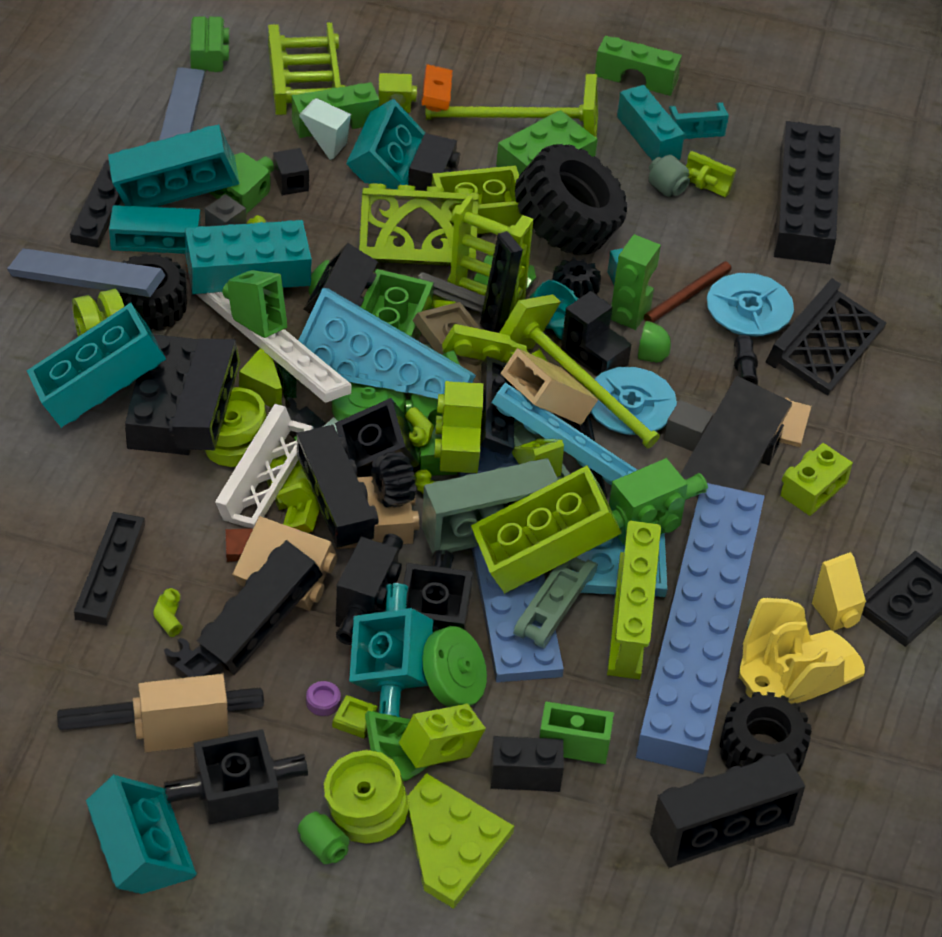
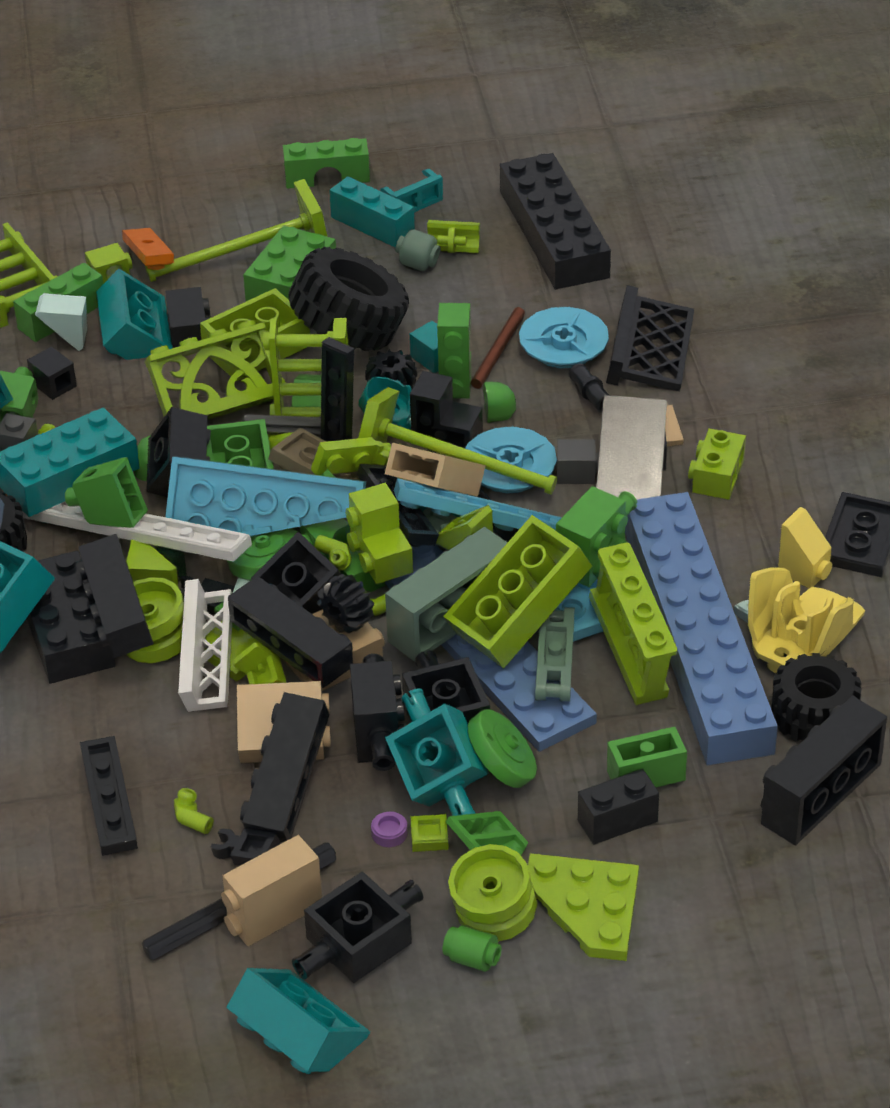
camera: 20 degrees left, 5 degrees down
copper tile [225,528,253,562] -> none
lime brick [399,704,486,768] -> none

